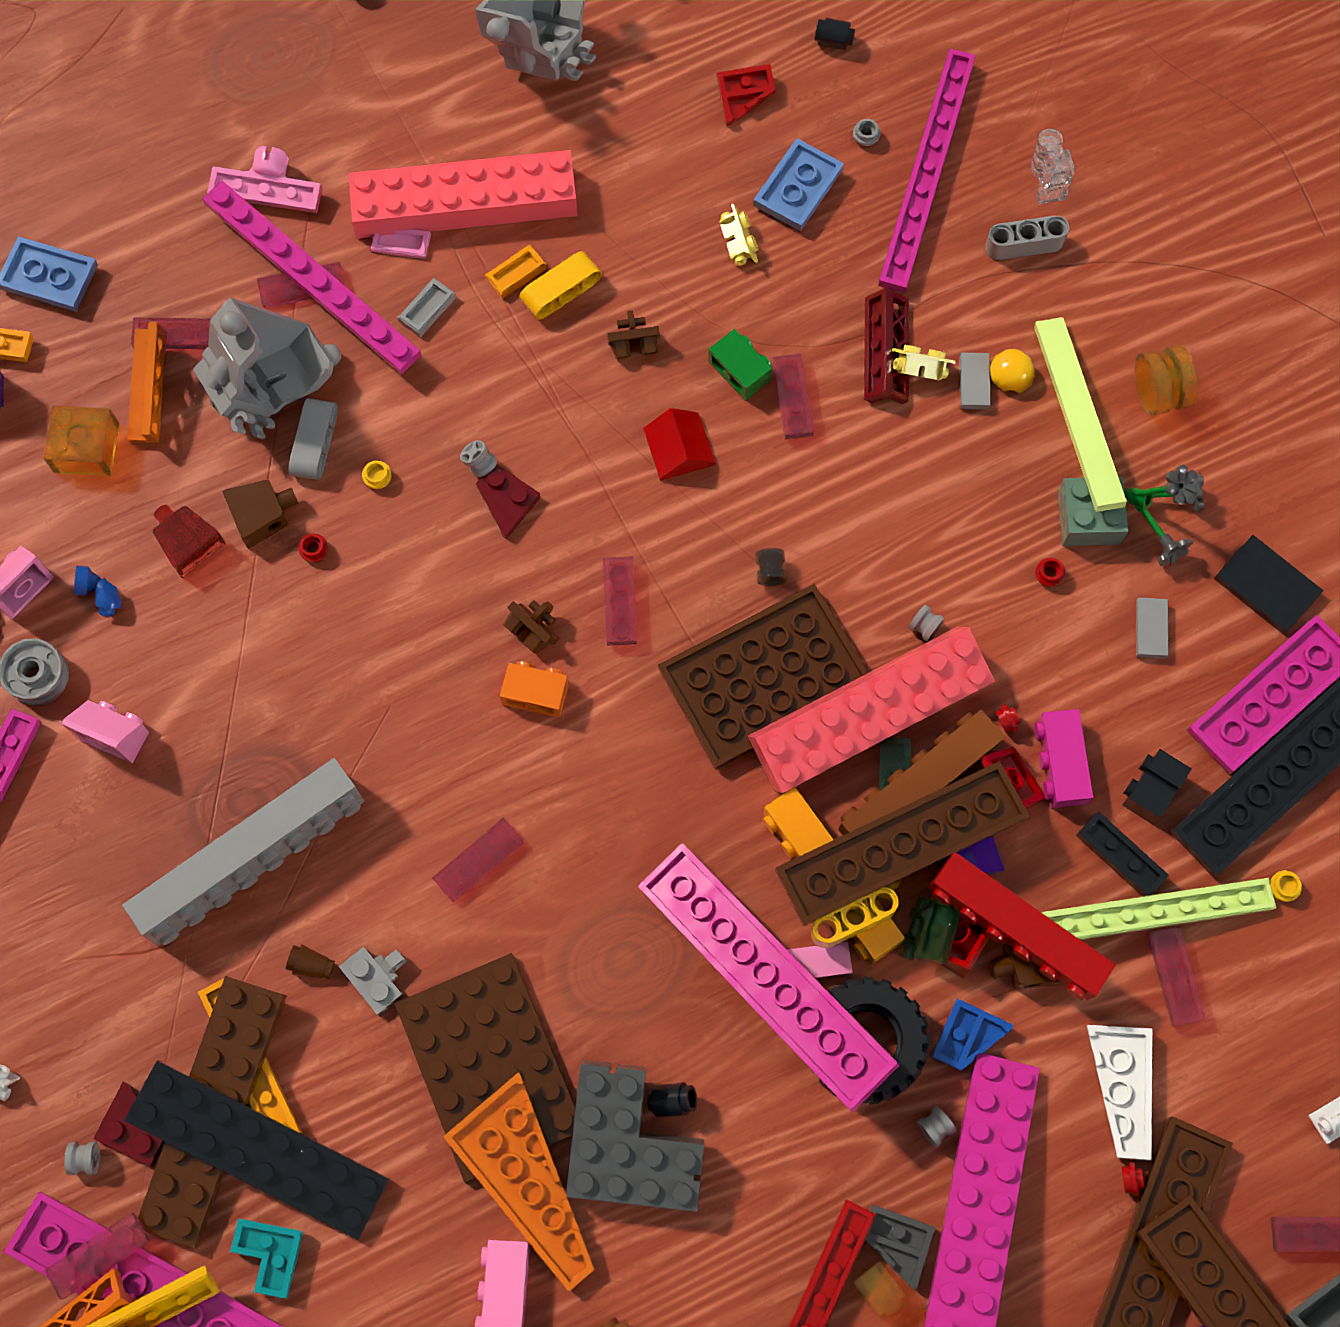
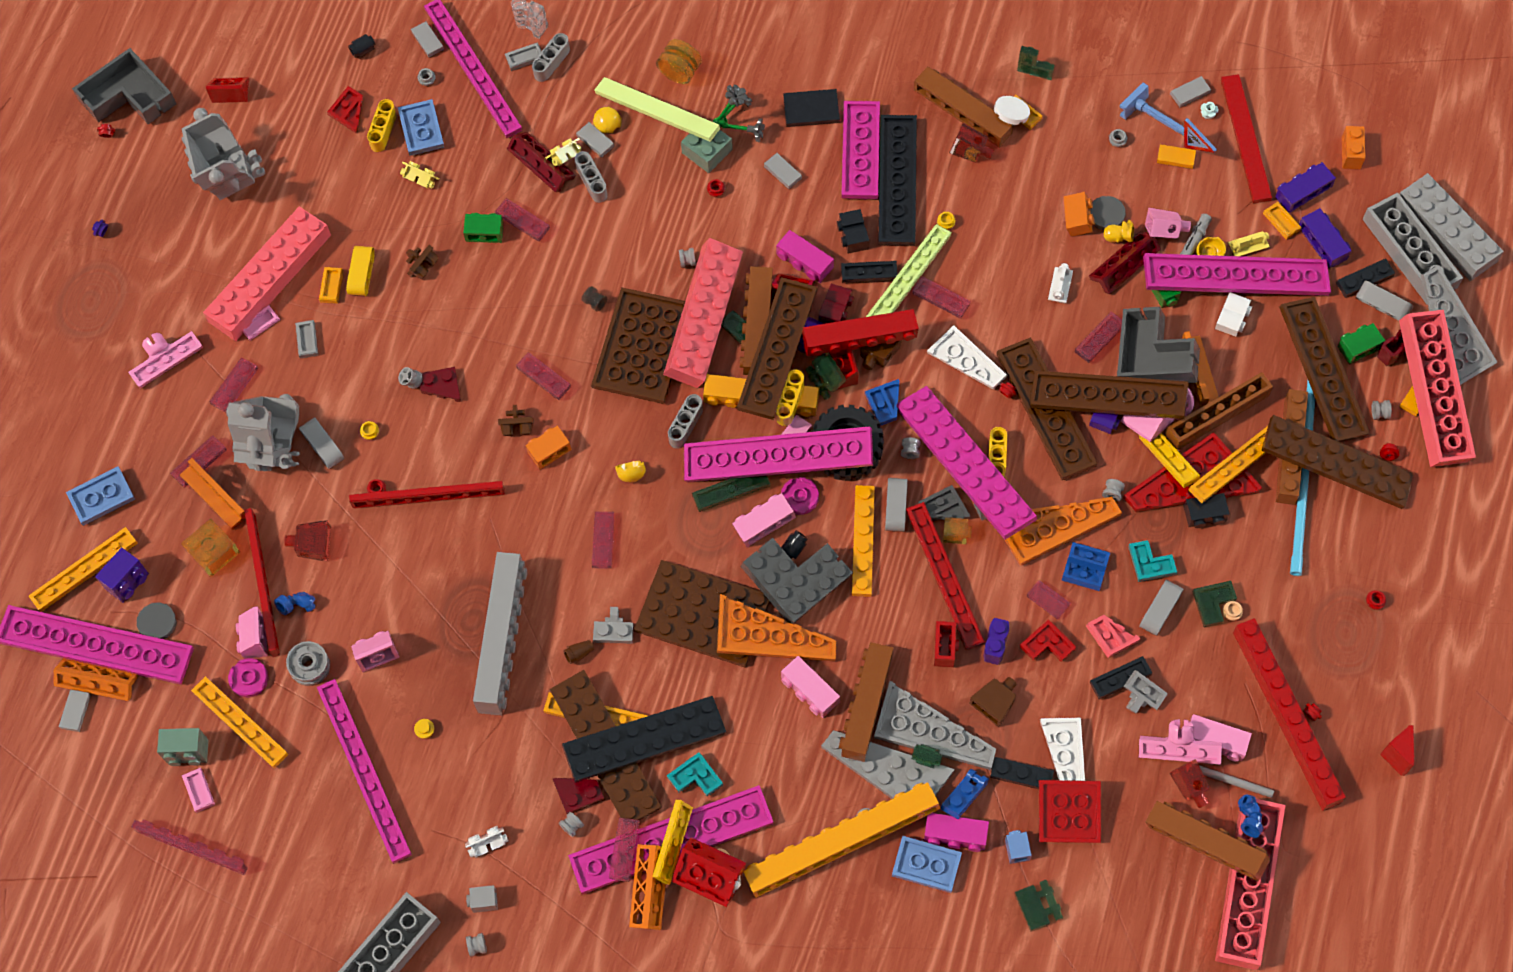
camera: 45 degrees left, 5 degrees down
dark pink plate [202,181,421,375] -> none
reddish brown torso [222,480,299,549] -> none
red slope [643,408,715,481] -> none
red plate [996,704,1021,733] -> none
none -> red tile [244,508,280,657]
none -> red tile [349,481,505,508]
none -> yellow beam [367,99,397,152]
none -> light grey tile [411,21,444,57]
none -> yellow plate [414,719,434,739]
none -> light grey tile [505,42,542,71]
none -> light grey beam [575,151,608,203]
none -> yellow hair [615,461,646,483]
none -> light grey beam [668,394,703,448]
none -> clear green plate [692,475,770,512]
none -> bright pink brick [732,493,796,547]
none -> dark pink tile [781,477,819,515]
none -> dark red brick [819,283,854,323]
none -> light orange plate [852,485,875,597]
none -> light grey beam [885,478,907,532]
none -> yellow beam [988,427,1007,478]

